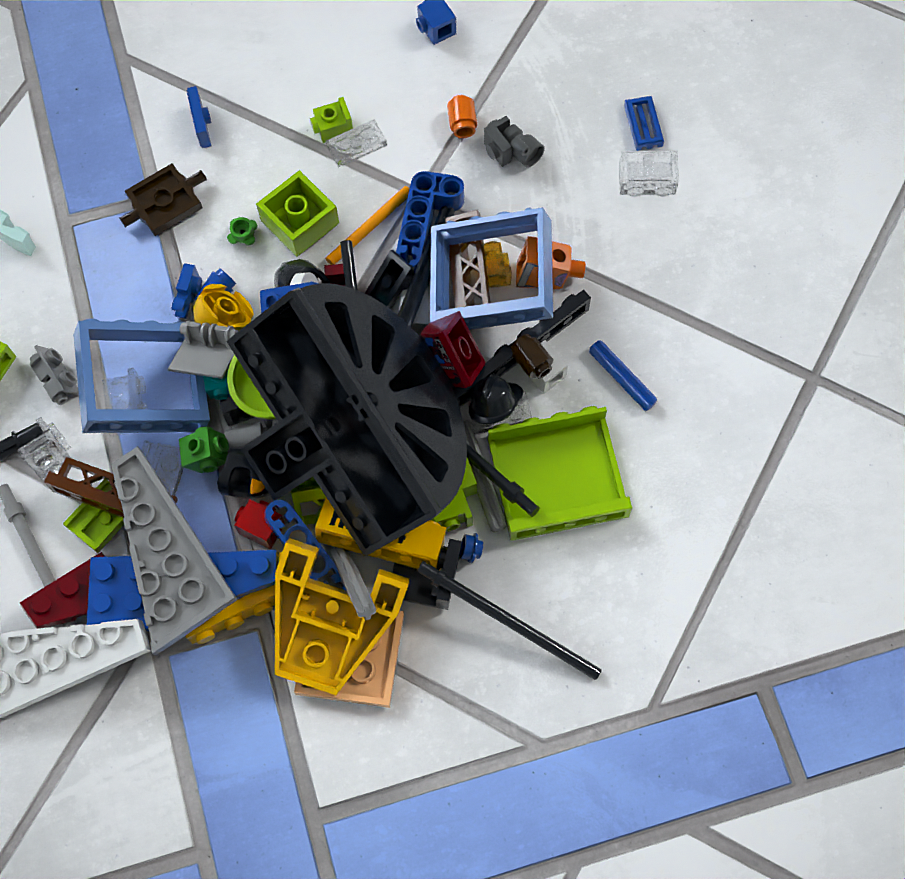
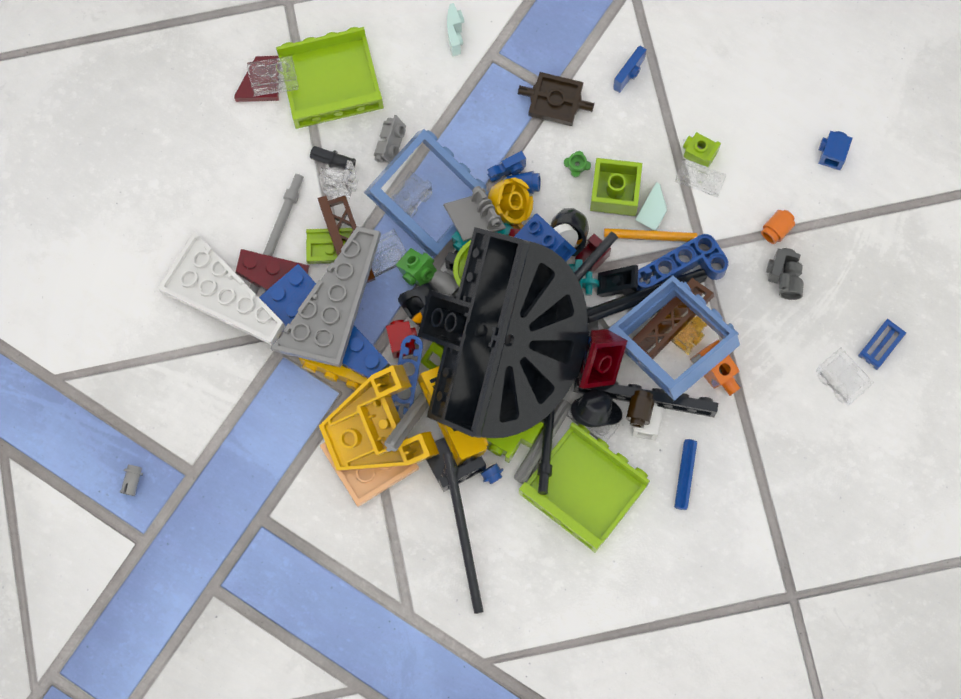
camera: 50 degrees right, 5 degrees up
none -> light aqua slope [635,182,667,231]

